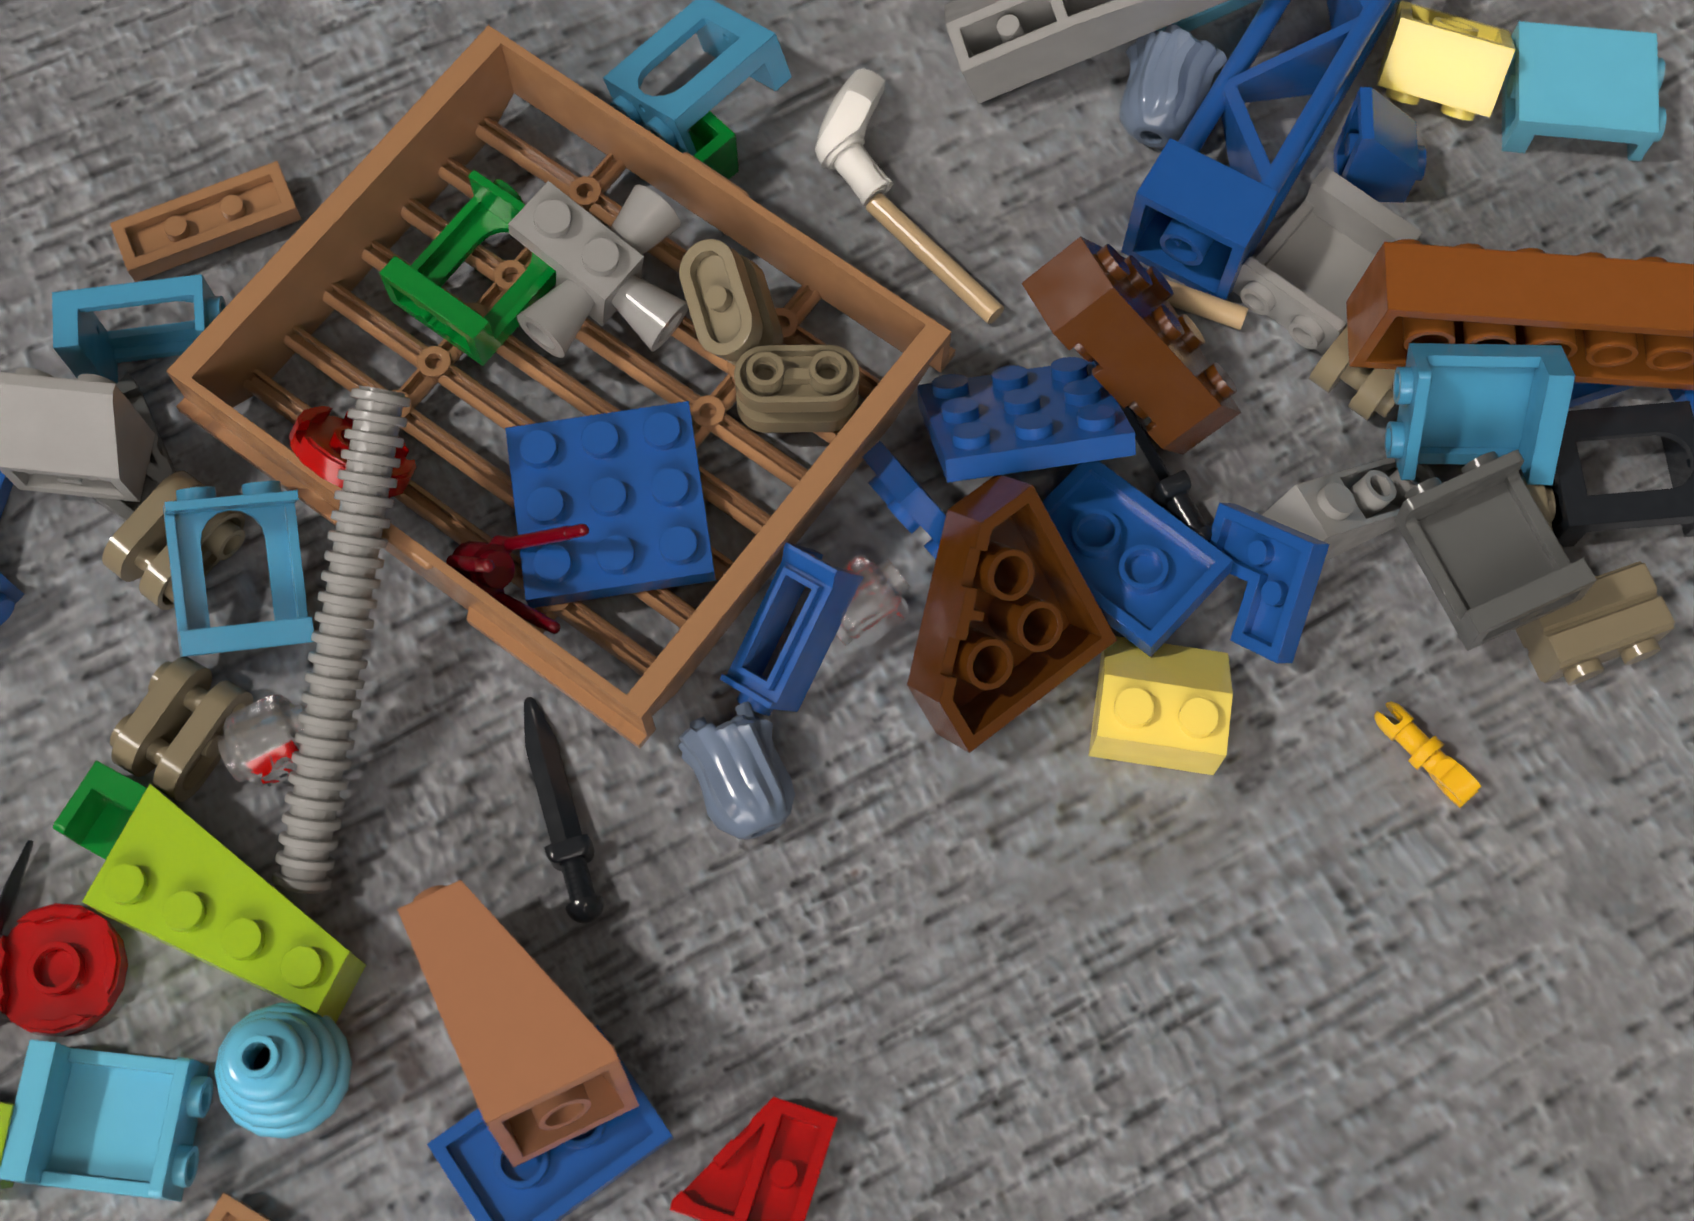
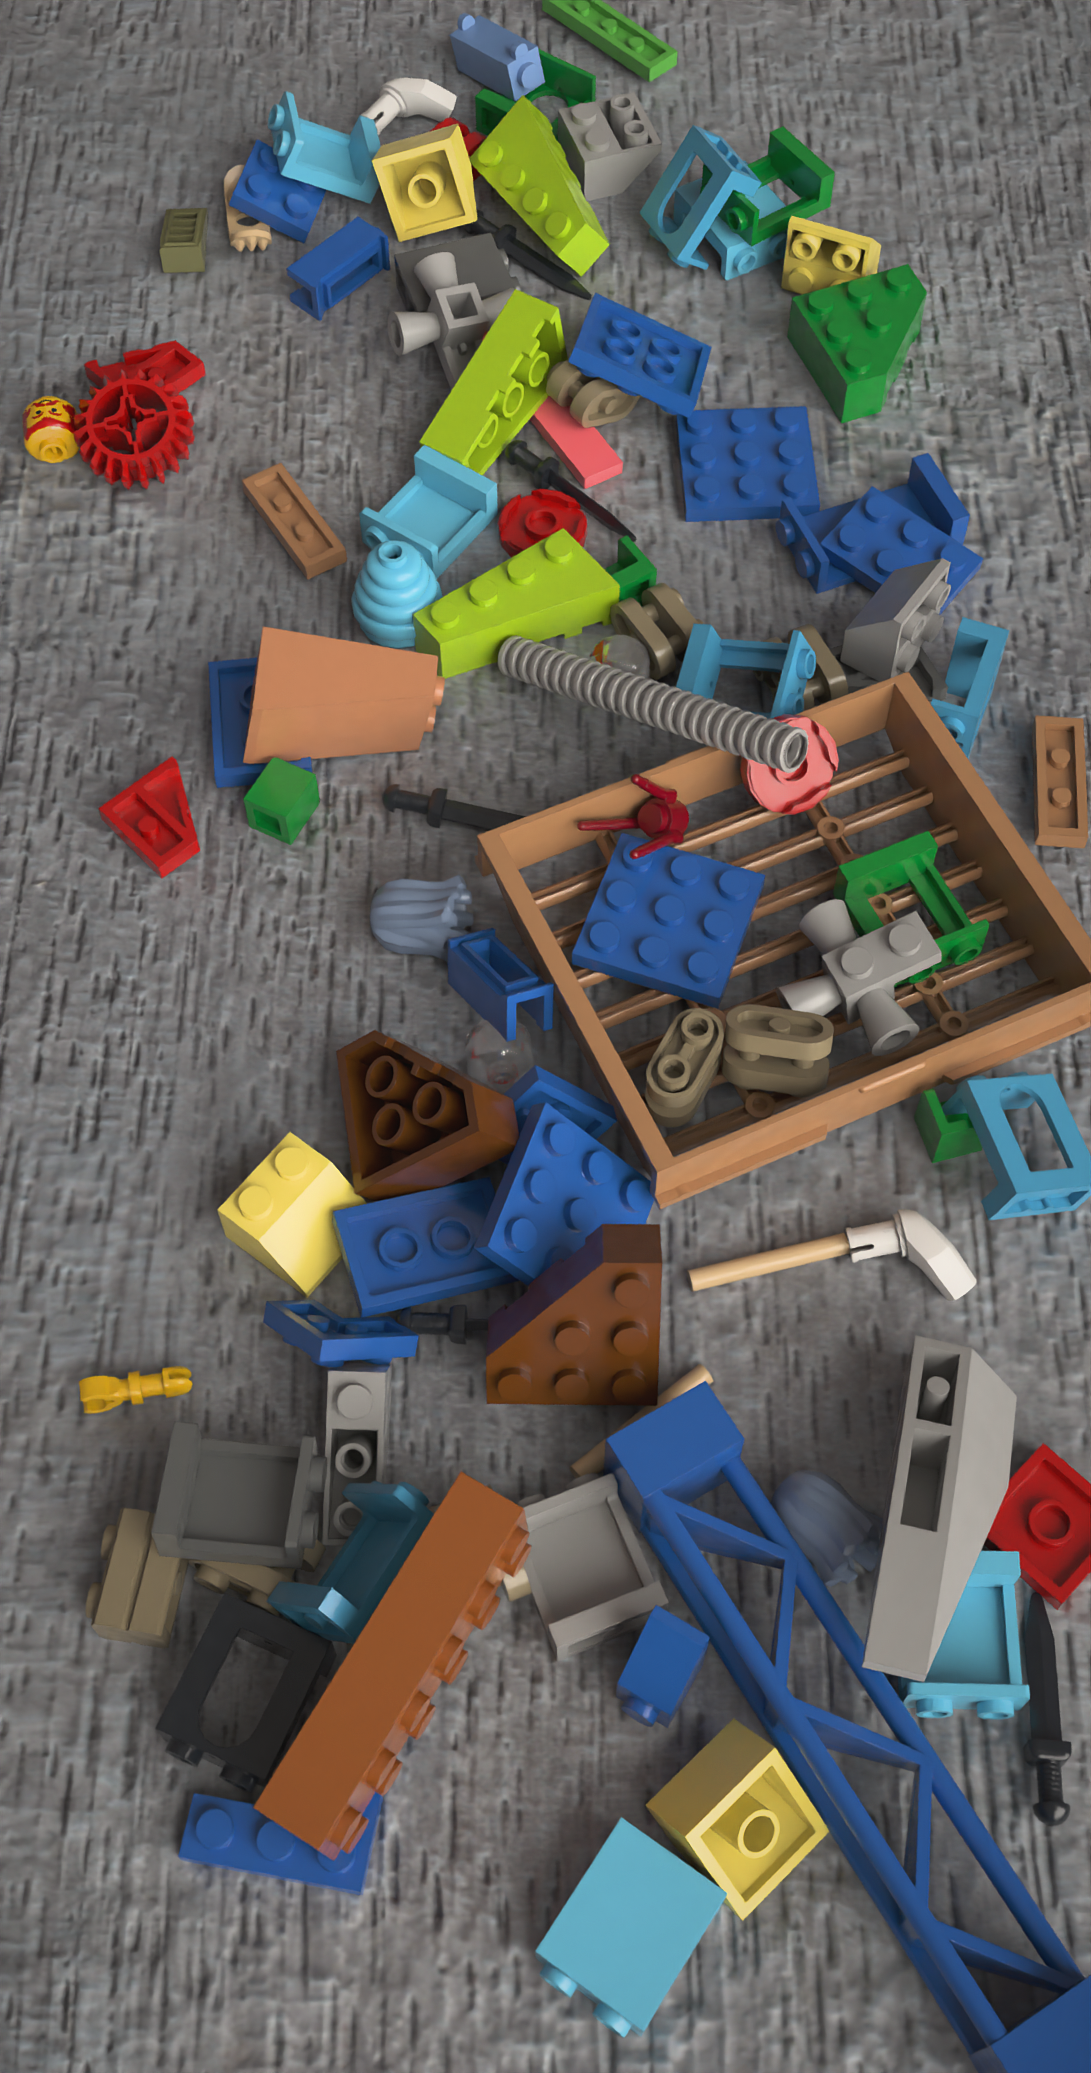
camera: 120 degrees right, 10 degrees down
none -> green panel [243,757,320,845]

